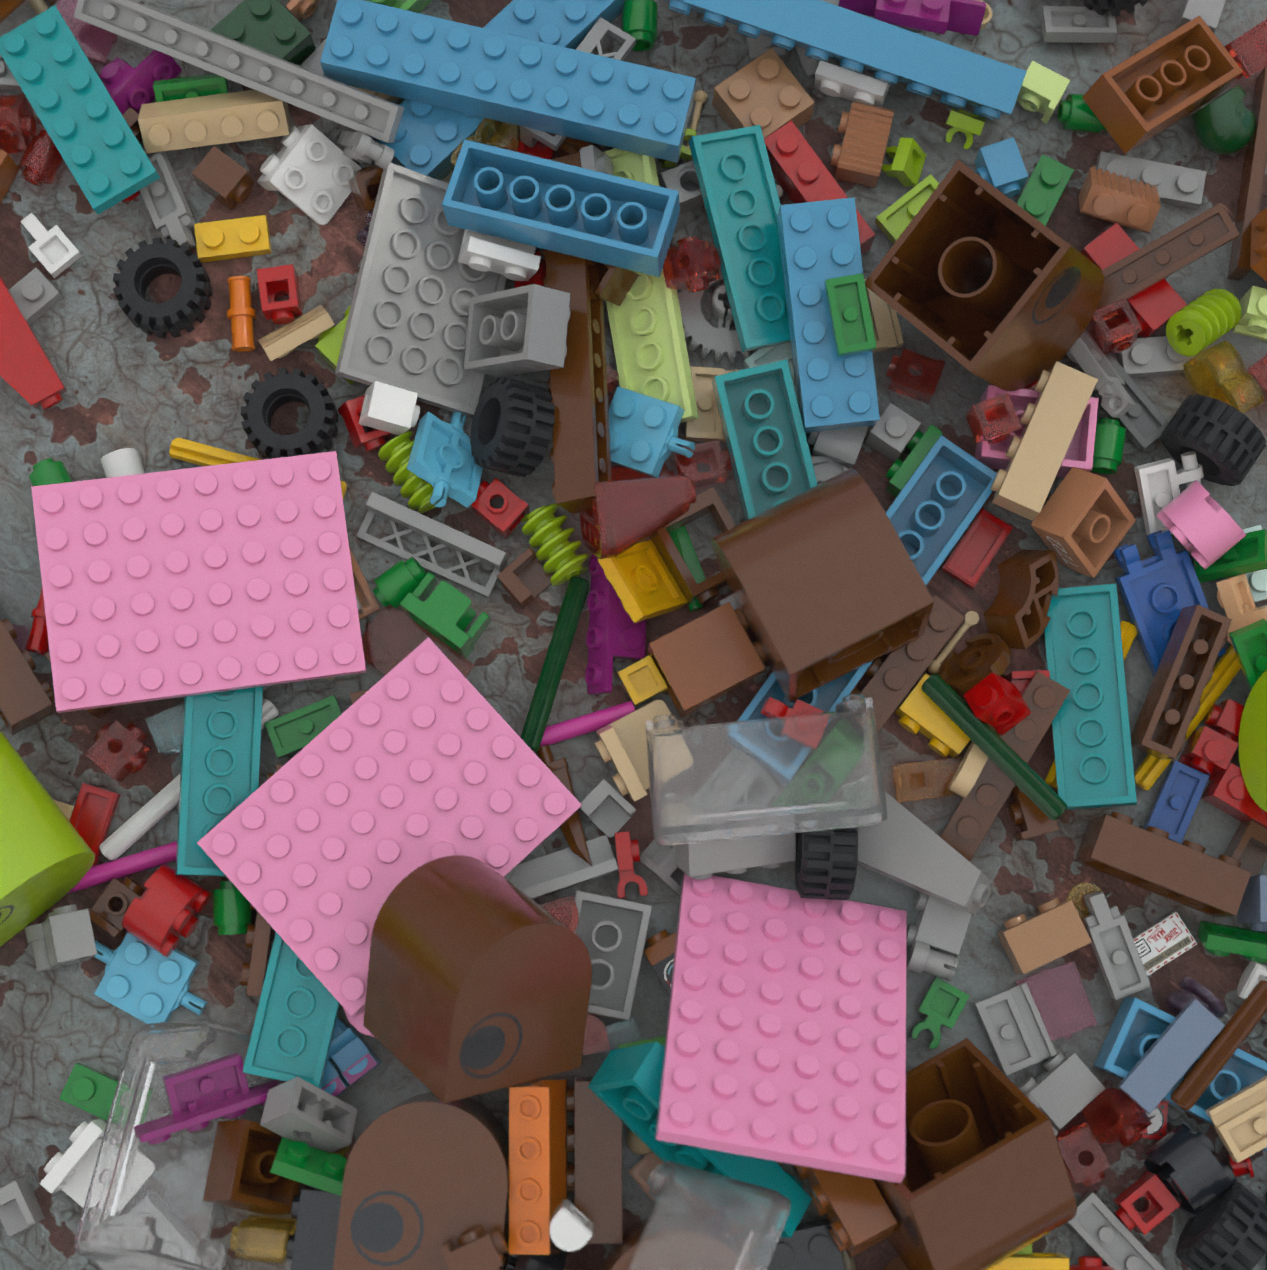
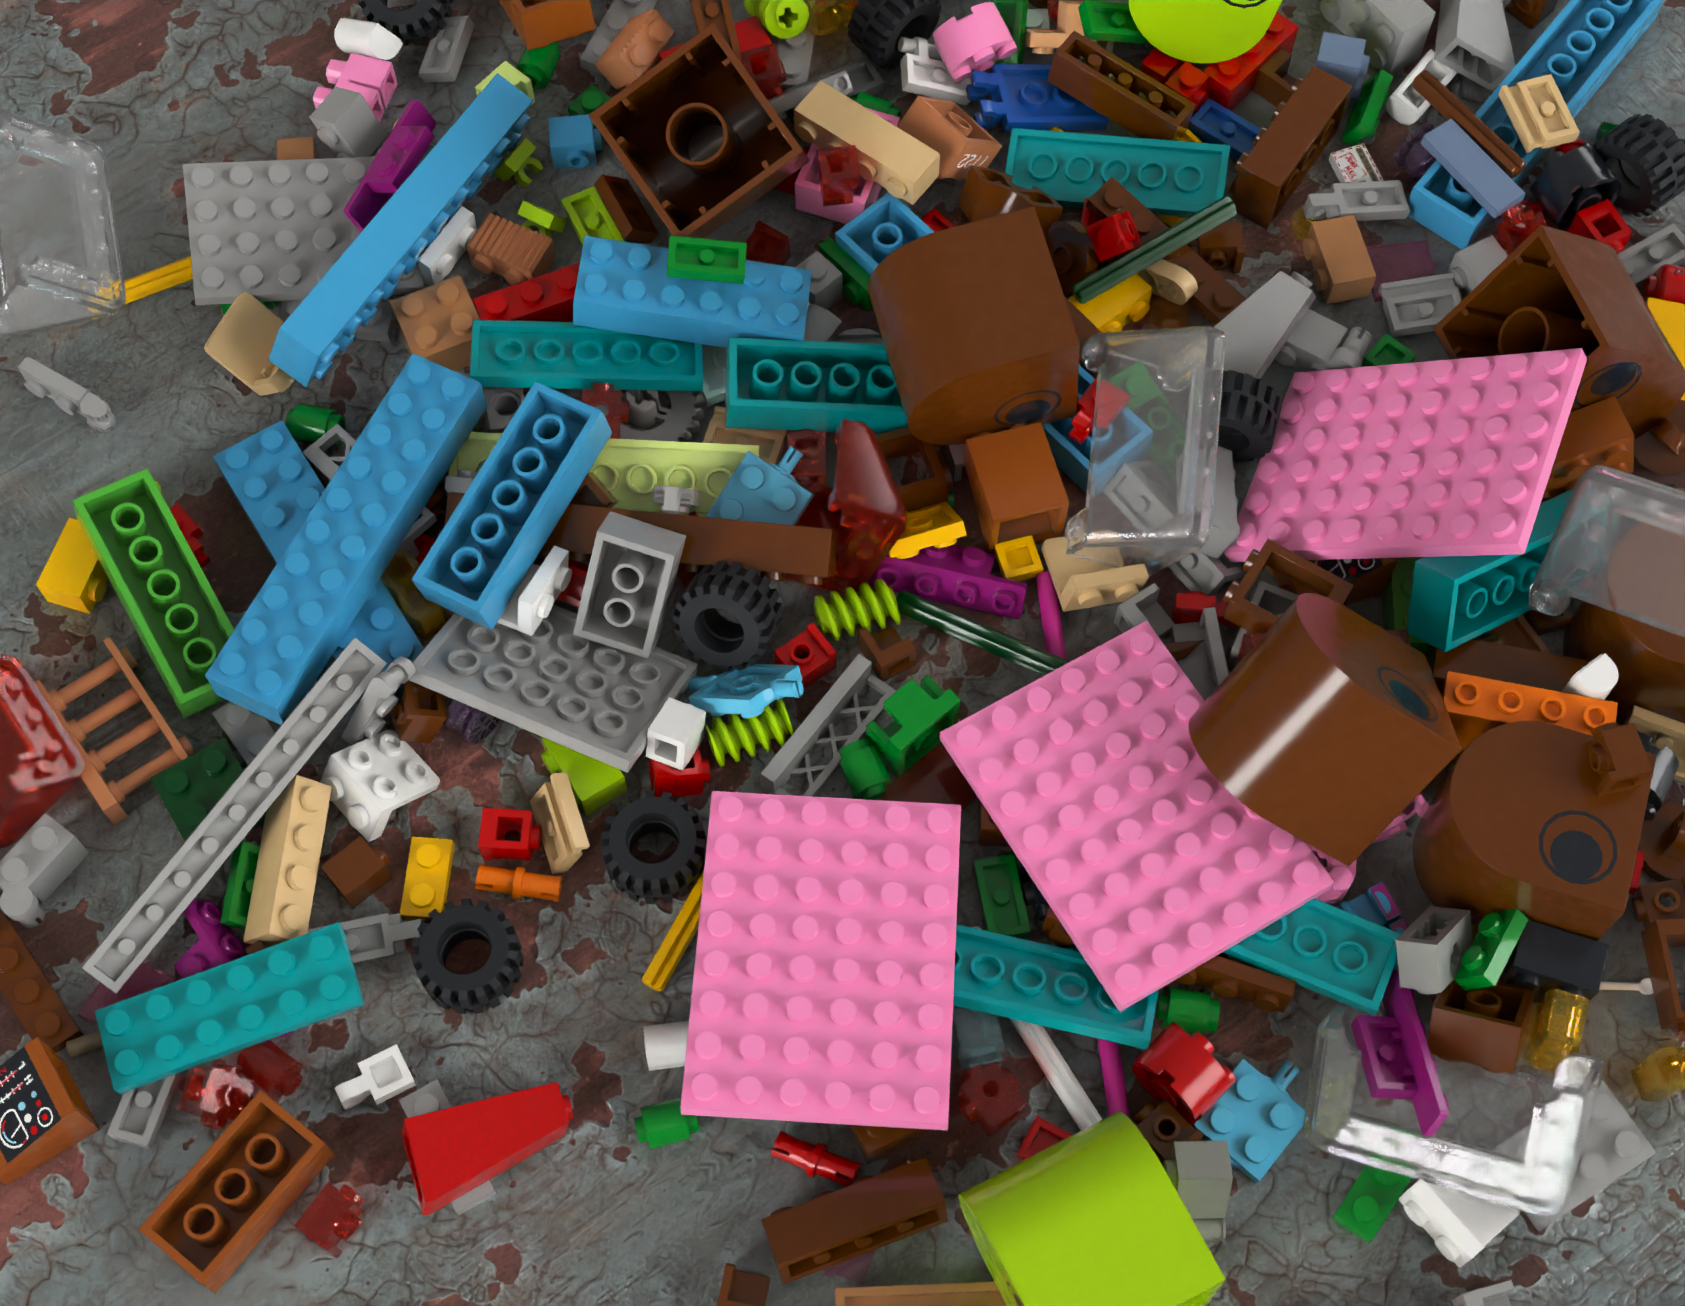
camera: 75 degrees left, 15 degrees down
none -> light grey hinge [653,486,701,514]
none -> reddish brown window [1223,539,1354,638]

